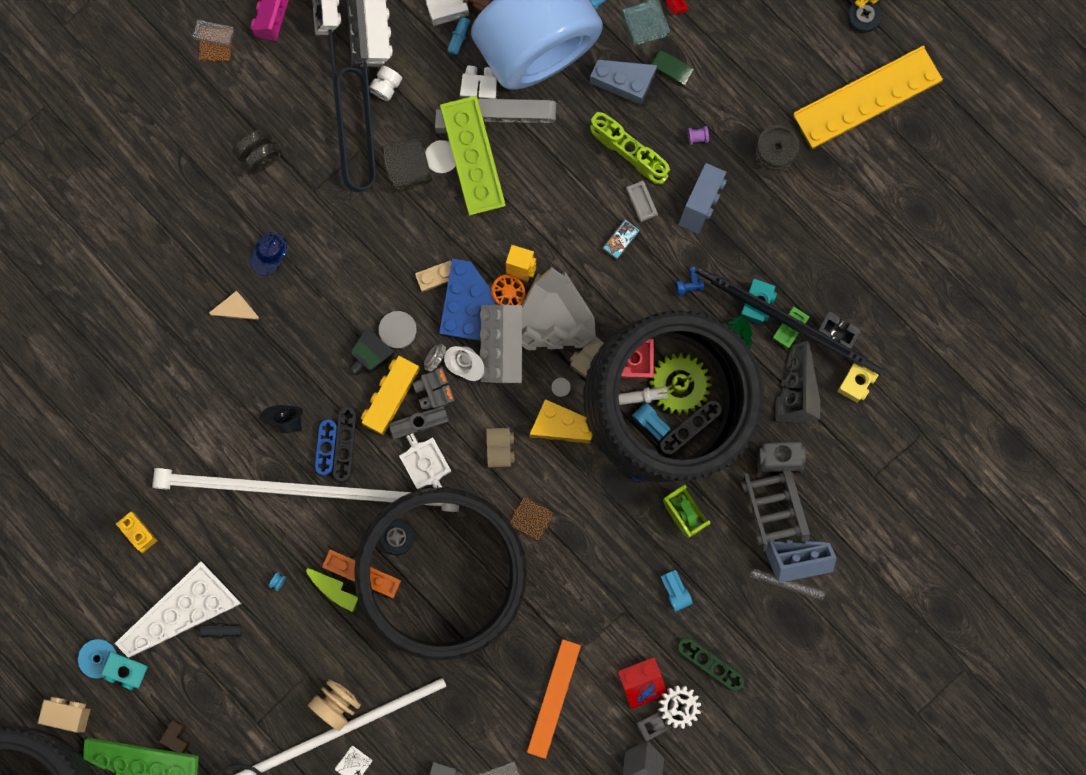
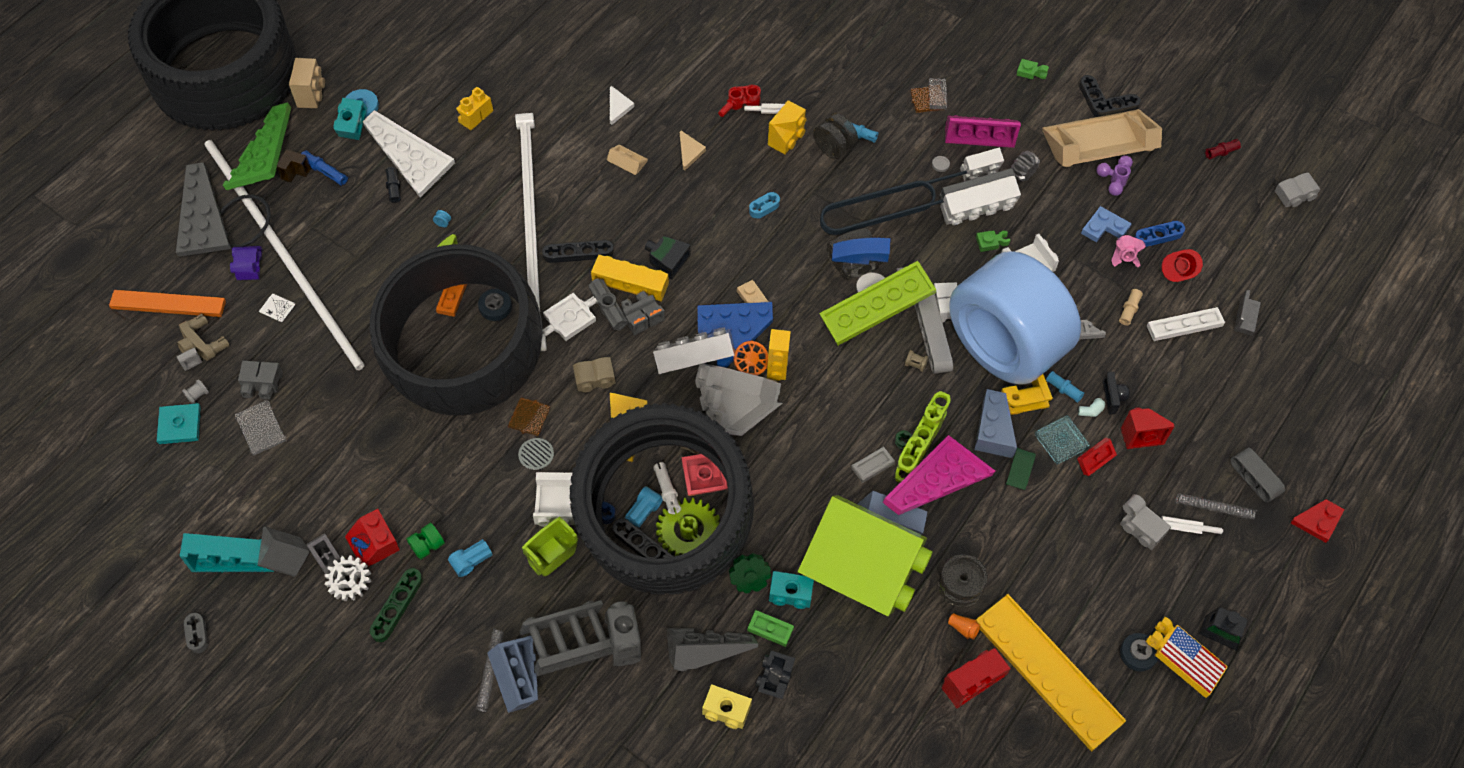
camera: 80 degrees right, 20 degrees down
clear blue piece [250,232,287,276] -> none
black piece [260,405,303,434] -> none
tan wheel [308,679,361,732] -> none
blue beam [315,420,337,476] -> none
white wheel [369,66,402,101] -> none
light grey tile [379,311,417,349] -> none
light grey gear [424,344,446,372] -> none
white piece [444,346,484,381] -> none
orange tile [527,640,581,759] -> none
tile [602,219,640,260] -> none
bright green plate [672,495,697,529] -> none
blue piece [676,267,705,296] -> none
medium lavender bush [688,126,709,145] -> none
black axle [694,266,883,375] -> none
none -> blue pin [301,151,348,186]
none -> green wheel [406,522,445,560]
none -> light grey sticker [518,438,554,470]
none -> white panel [533,472,575,527]
none -> tan slope [607,145,648,175]
none -> white tile [610,86,634,125]
none -> red beam [718,85,761,117]
none -> white axle [744,103,785,114]
none -> dark azure beam [749,192,780,218]
none -> yellow slope [768,100,806,154]
none -> lime brick [798,495,933,616]
none -> blue slope [832,238,890,265]
none -> dark azure pin [842,121,879,143]
none -> dark pink wing [883,435,995,515]
none -> dark green bush [895,430,912,450]
none -> dark tan bush [905,350,929,372]
none -> light grey piece [932,156,950,172]
none -> red wedge [942,648,1011,709]
none -> orange cone [948,613,981,639]
none -> bright green plate [976,231,1010,252]
none -> yellow piece [1001,374,1053,415]

